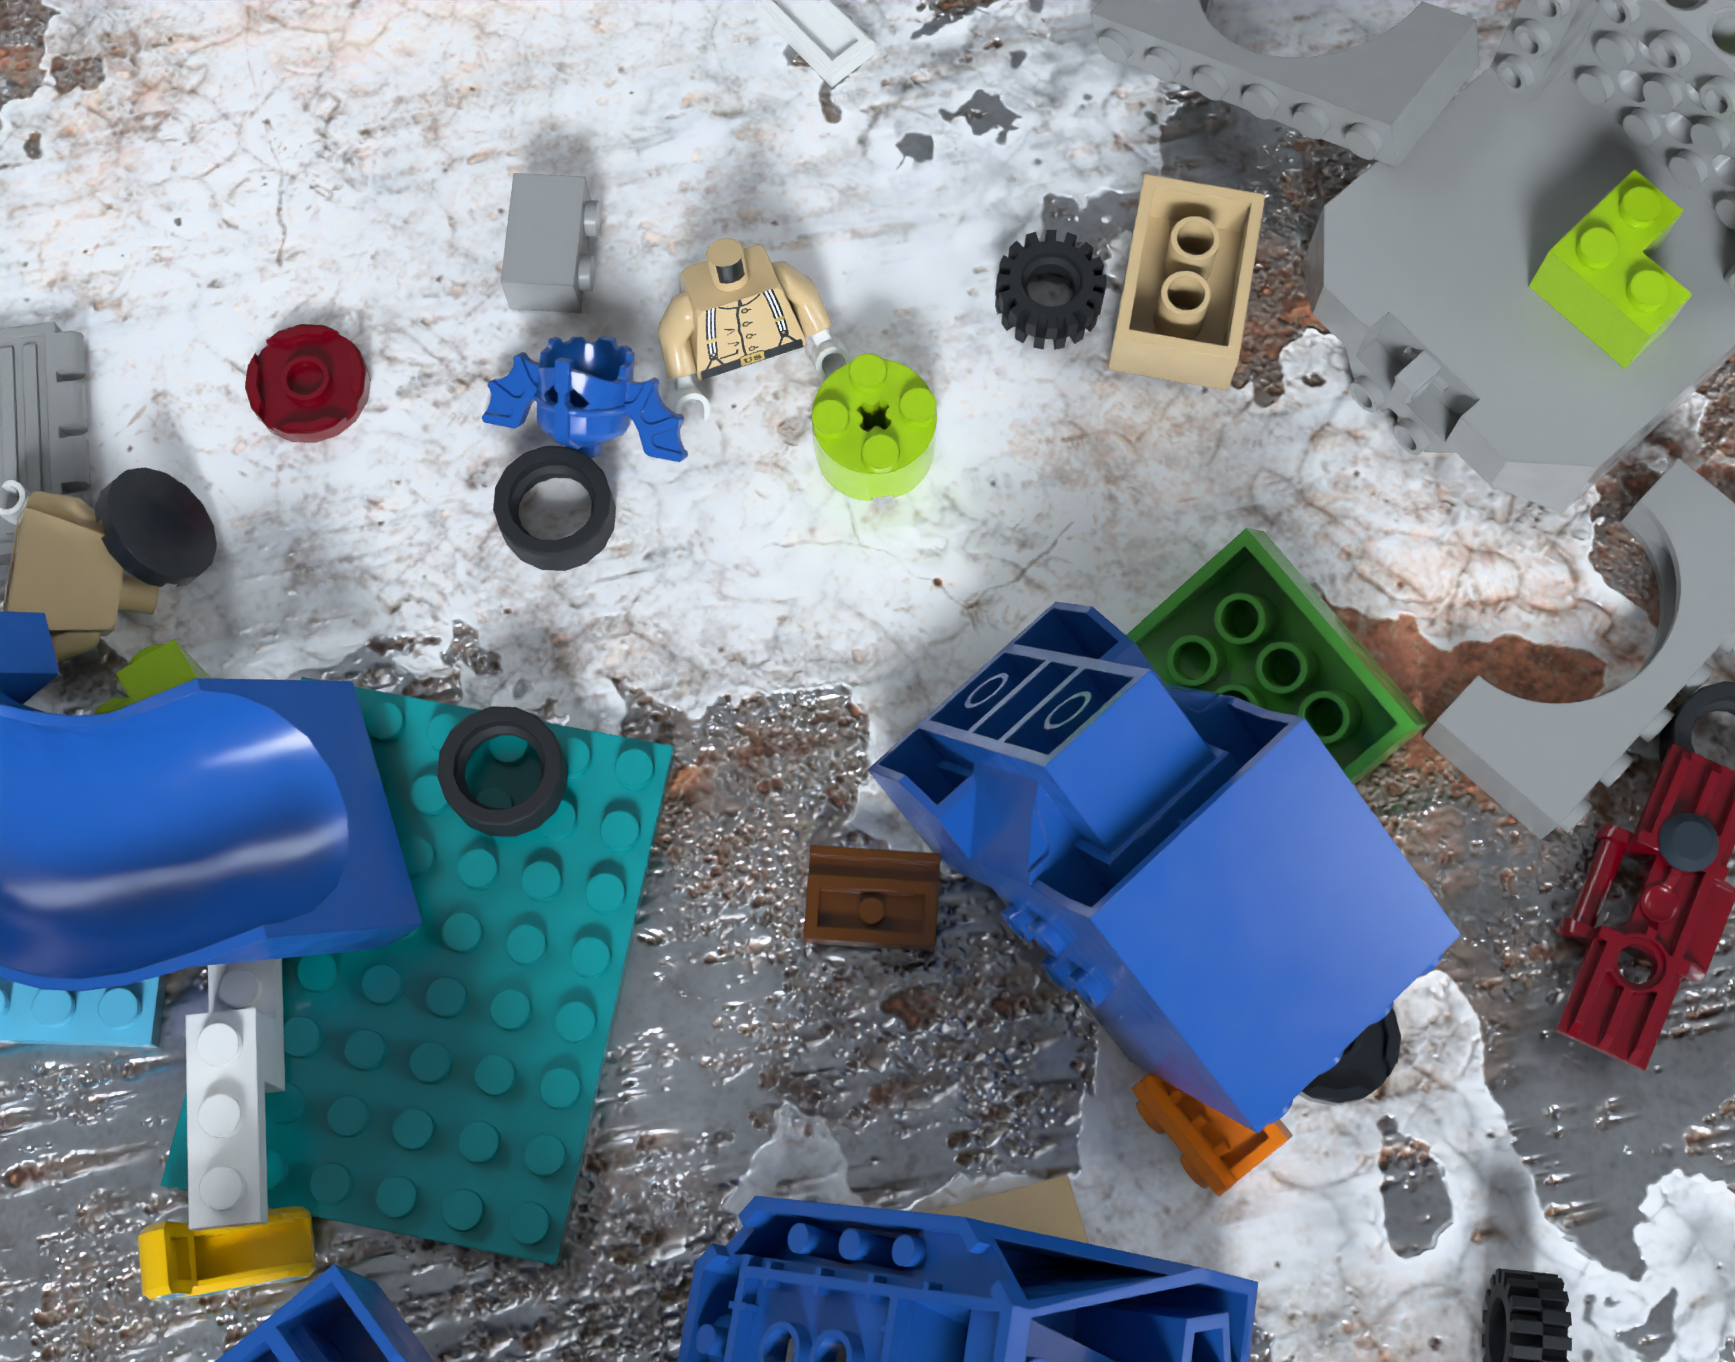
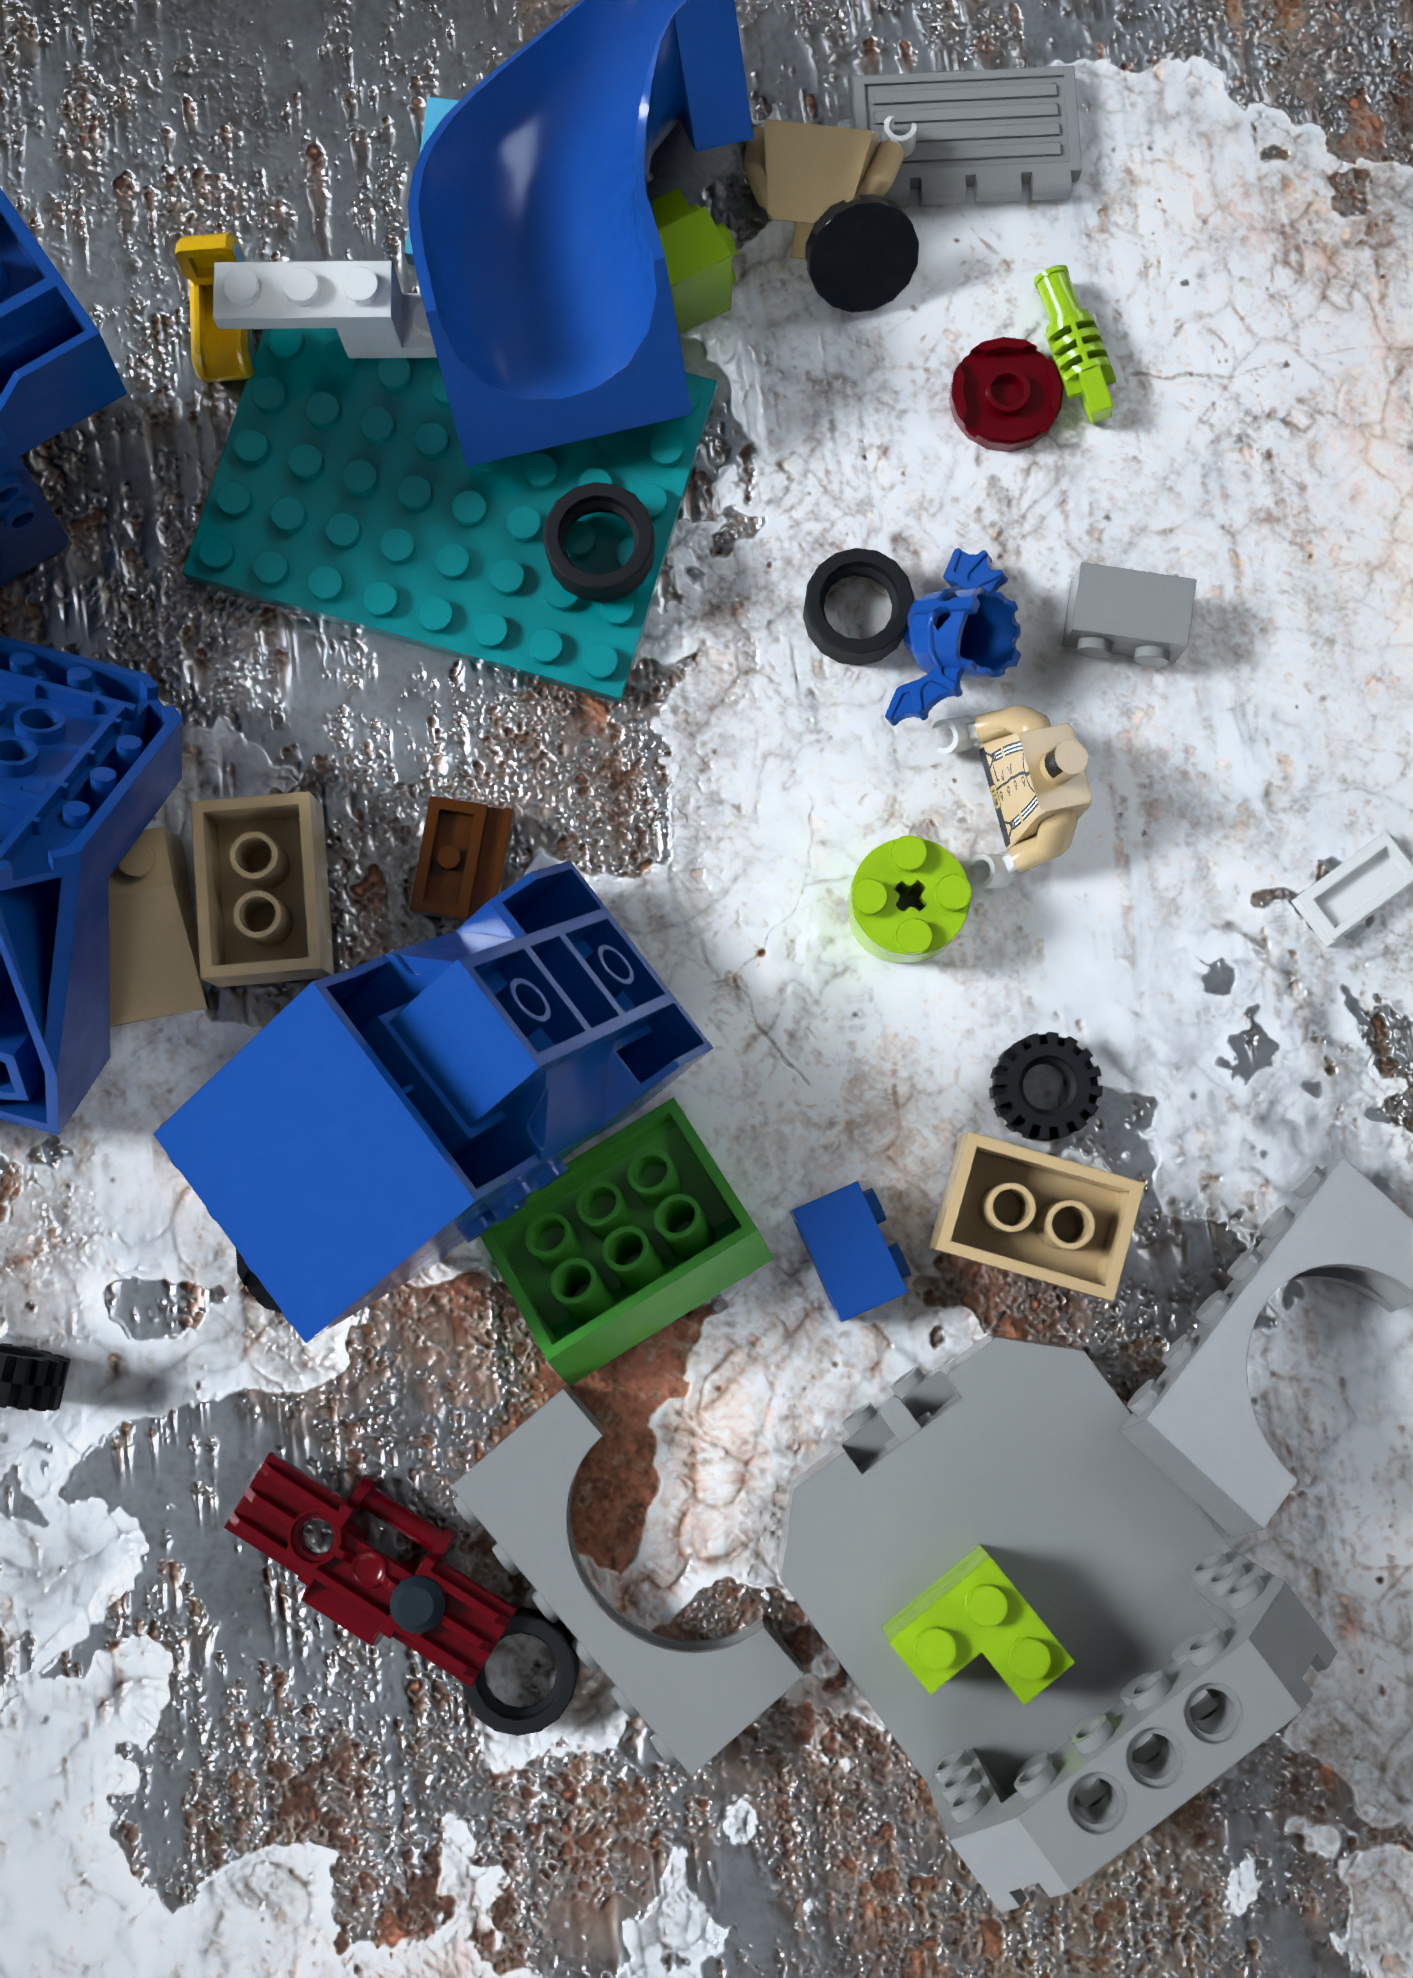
camera: 95 degrees right, 10 degrees up
none -> tan brick [190,791,334,987]
none -> blue brick [790,1181,911,1322]
none -> lime hinge [1034,265,1117,424]

